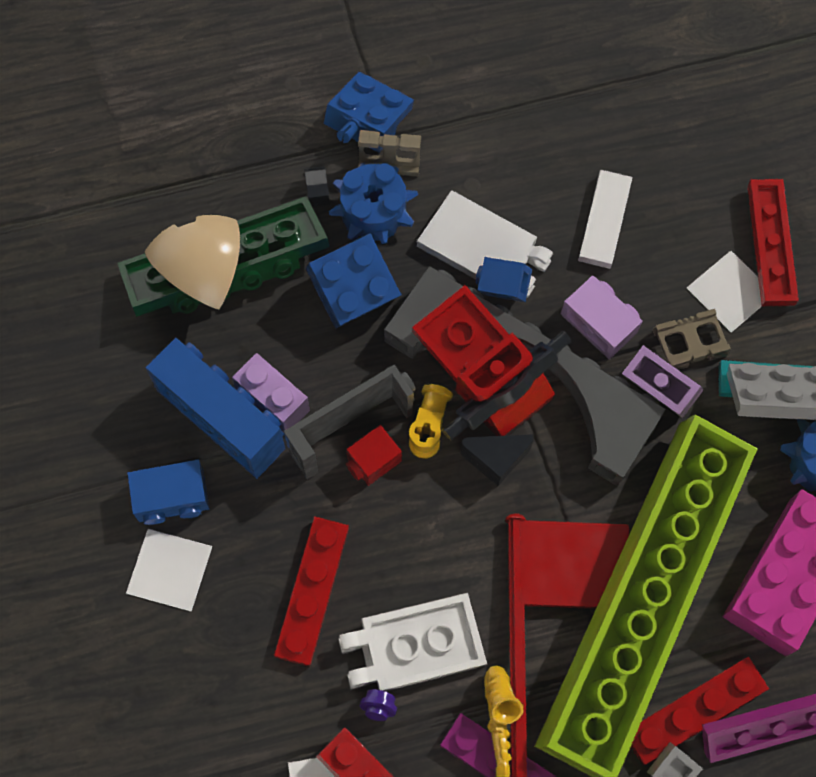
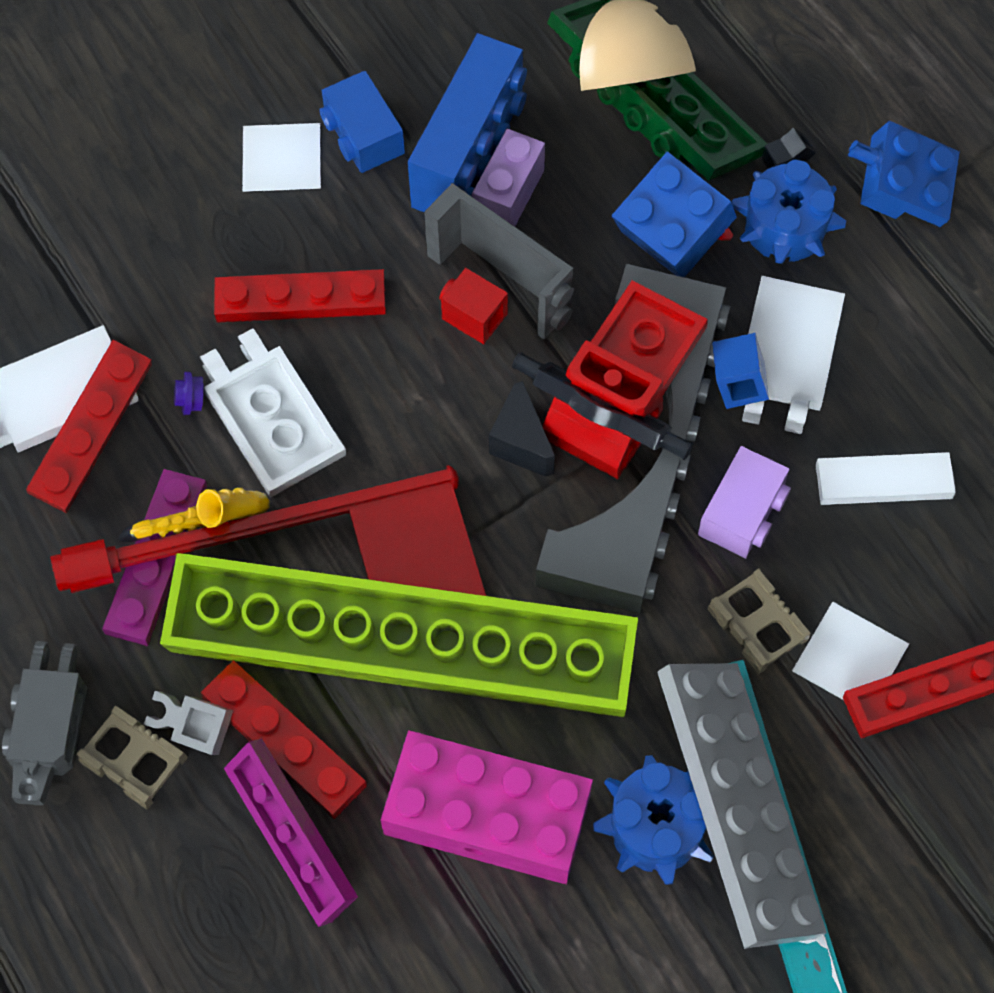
camera: 75 degrees right, 5 degrees down
dark tan piece [358,130,421,177] -> none
yellow connector [409,384,453,459] -> none
lavender brick [622,346,703,418] -> none

